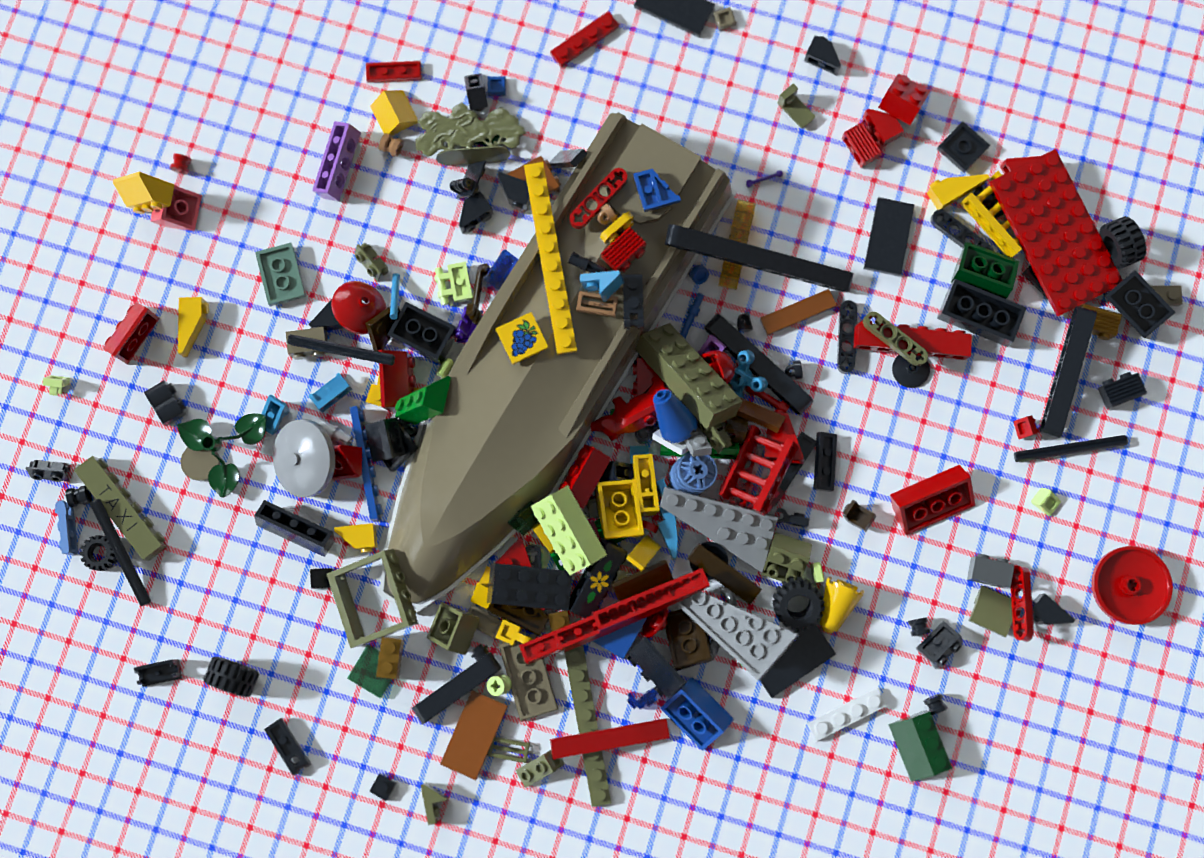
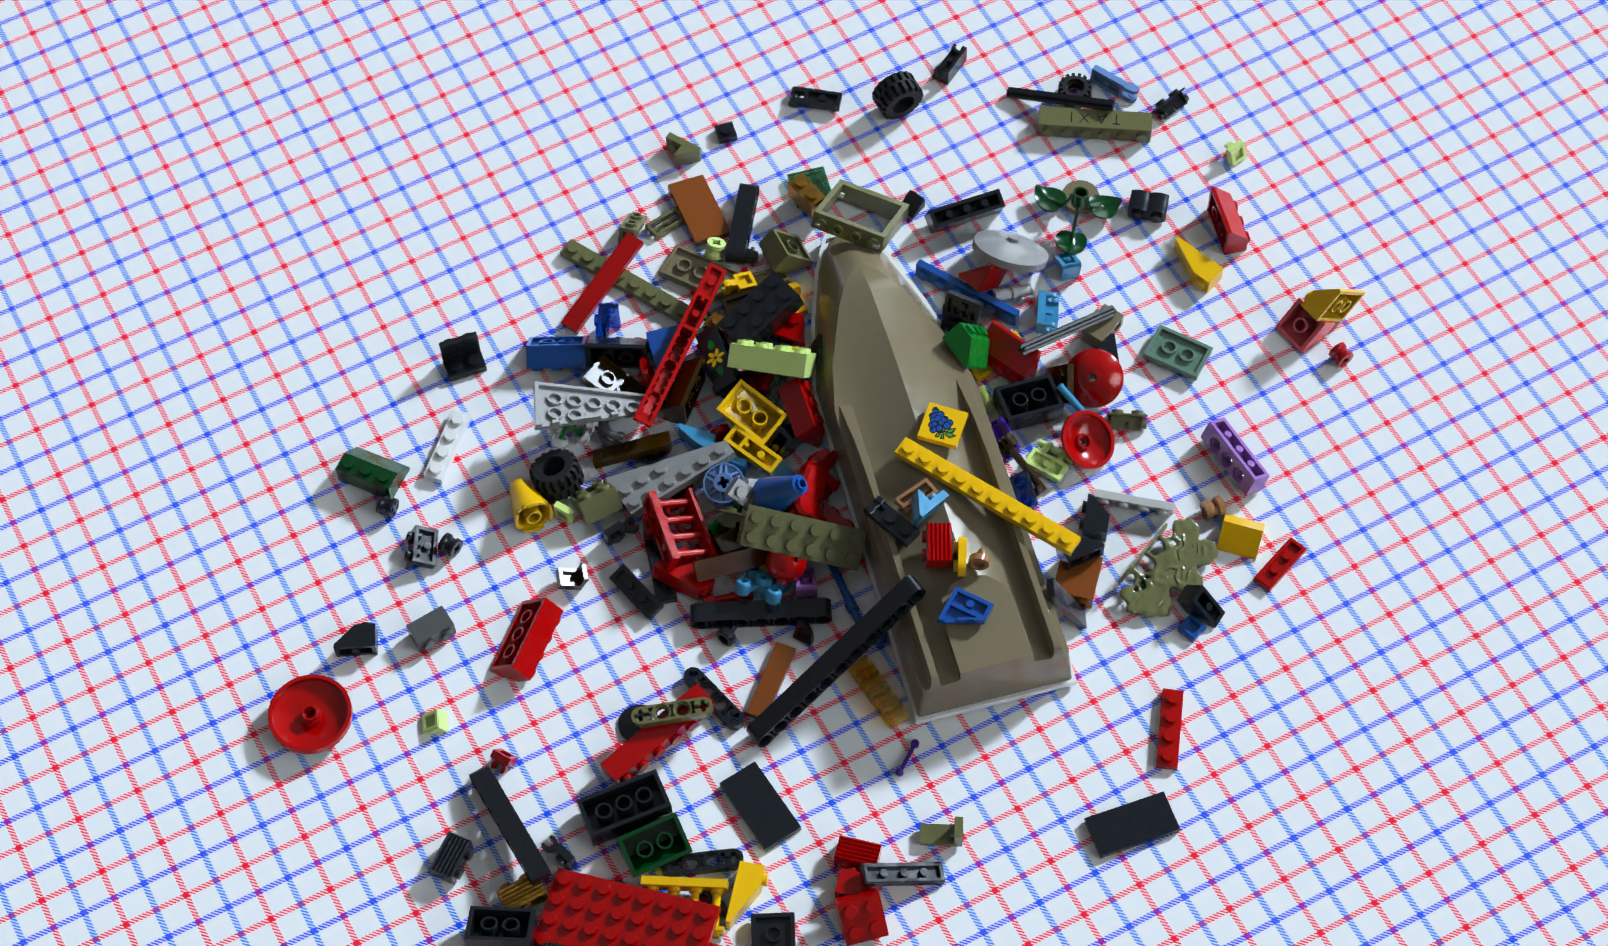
camera: 135 degrees right, 20 degrees down
black wheel [65,485,92,508] -> none
yellow slope [334,523,378,553] -> none
black hinge [449,161,487,199] -> none
black axle [568,252,607,273] -> none
red beam [570,168,627,229] -> none
yellow slope [626,535,662,571] -> none
dark tan tile [713,7,736,31] -> none
black tile [760,624,836,698] -> none
black slope [804,35,841,76] -> none
olive slope [968,585,1013,637] -> none
red beam [1011,565,1034,642] -> none
black axle [1014,435,1128,462] -> none
none -> black bracket [439,332,487,382]
none -> black plate [541,835,577,871]
none -> black tile [859,862,946,887]
none -> red dish [1061,410,1115,469]
none -> white plate [1094,489,1175,516]

